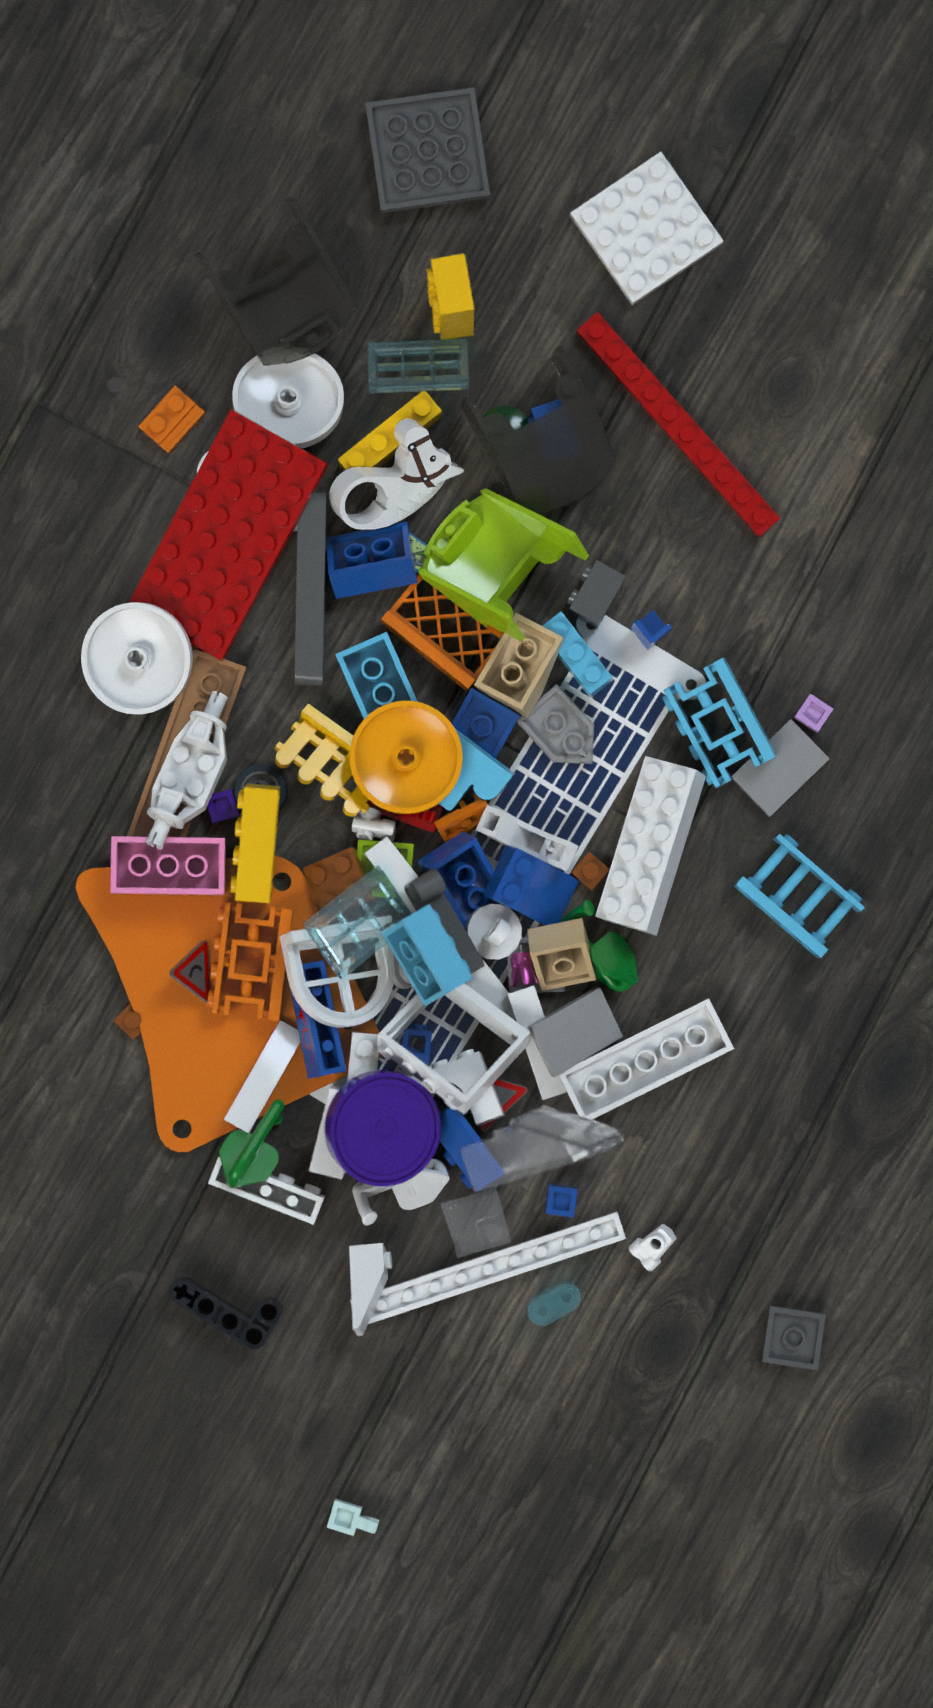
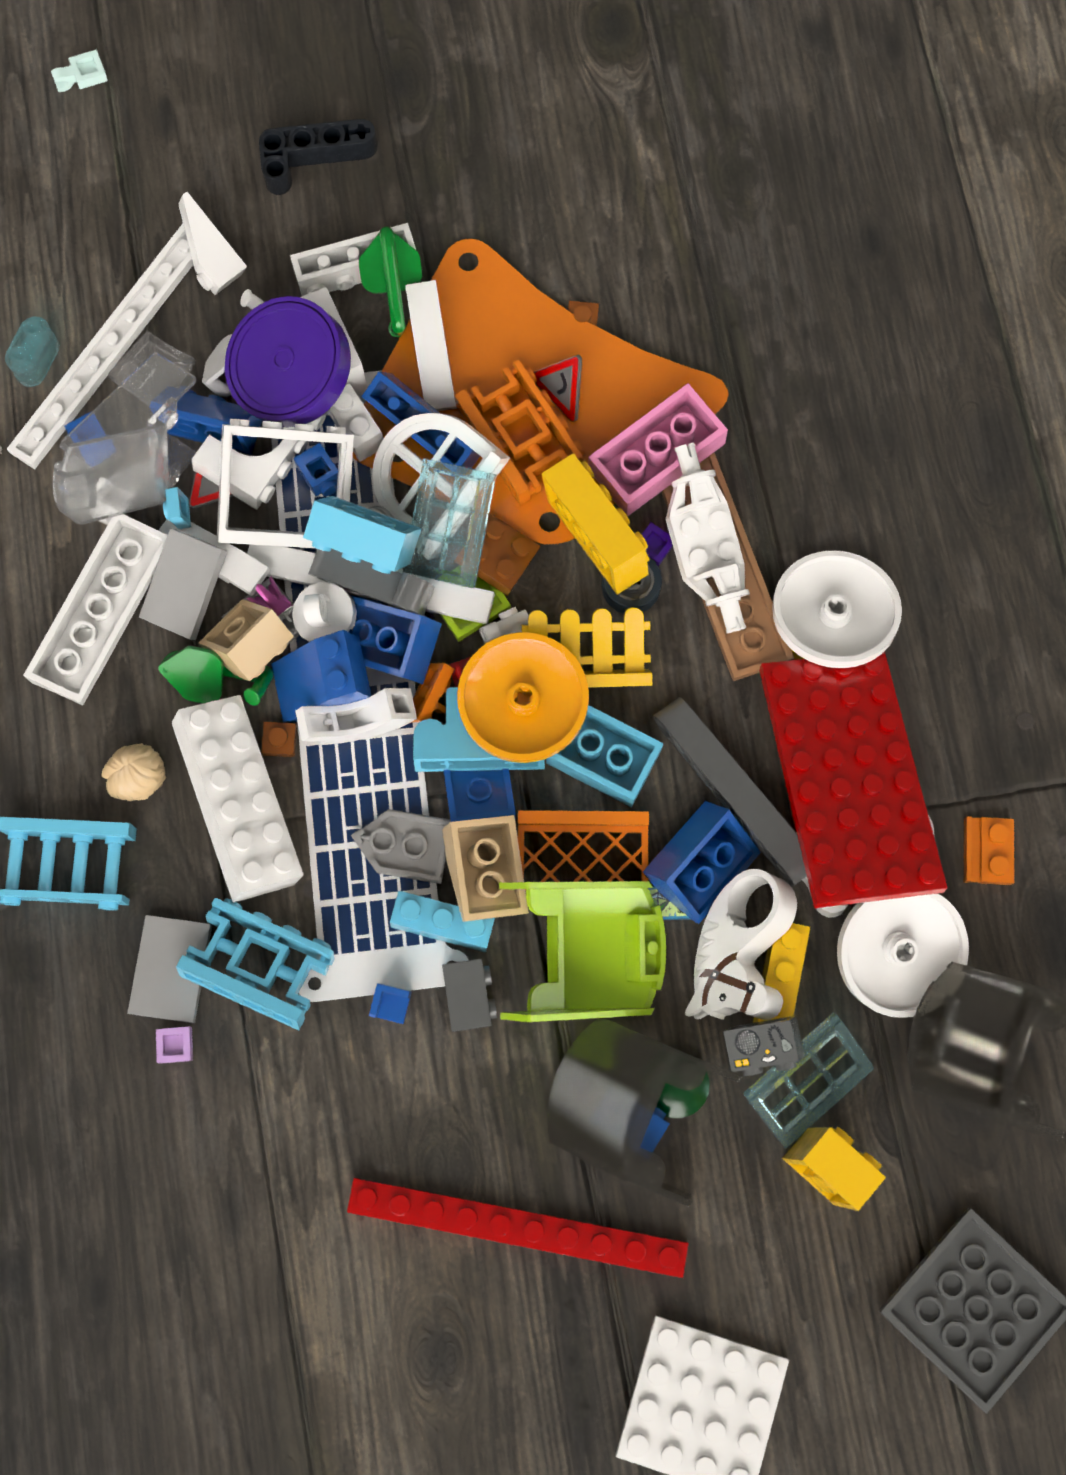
camera: 145 degrees right, 10 degrees down
none -> tan hair [102,743,166,801]
none -> medium azure plate [163,487,191,529]
none -> dark grey brick [723,1016,805,1076]

